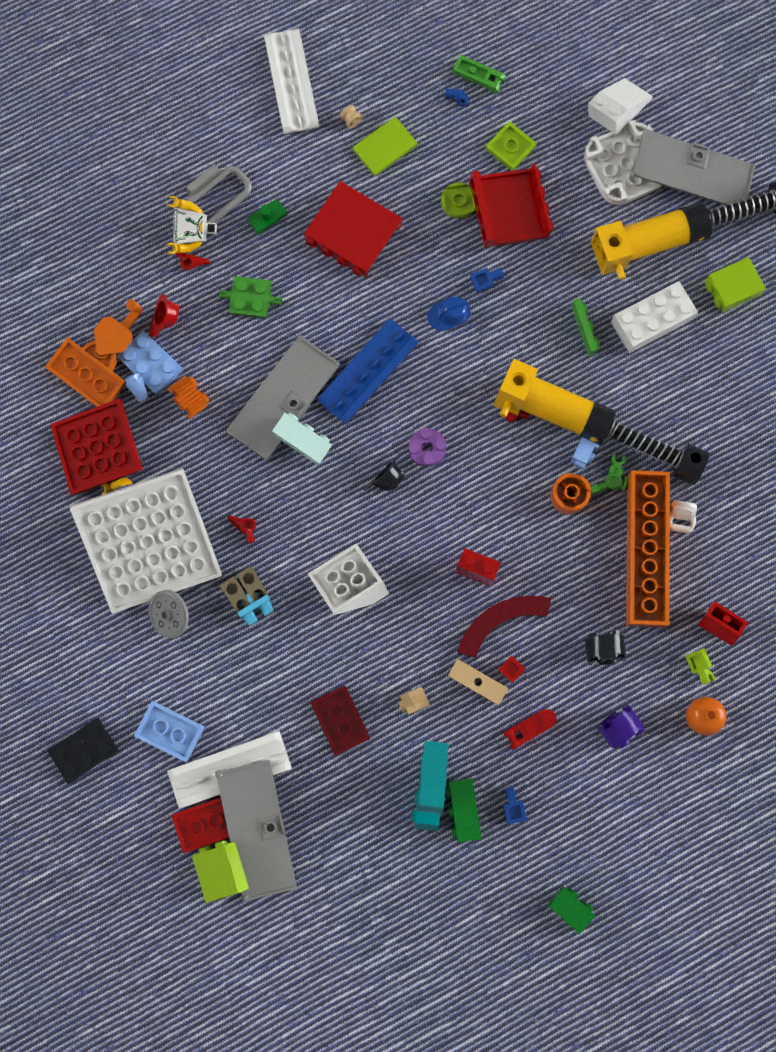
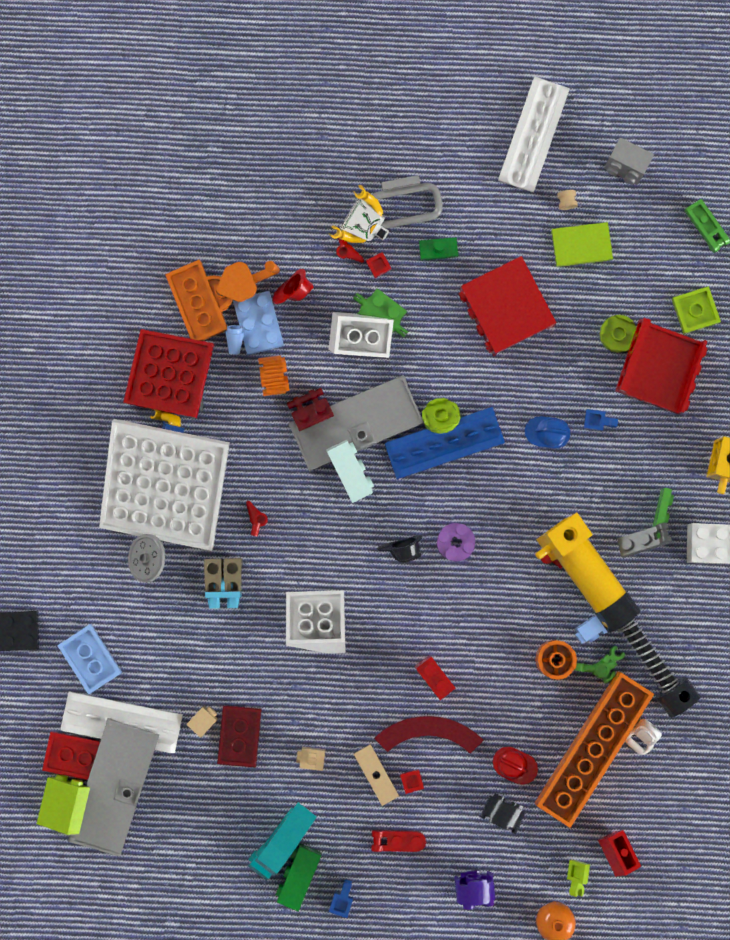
camera: 30 degrees right, 5 degrees up
blue arm [445,89,469,106] -> none
none -> tan brick [186,706,218,738]
none -> dark red plate [287,388,334,432]
none -> white slope [329,312,394,358]
none -> red plate [366,252,391,278]
none -> lime tile [422,398,460,434]
none -> red piece [493,746,538,785]
none -> light grey brick [604,137,654,185]
none -> dark grey plate [617,523,672,558]

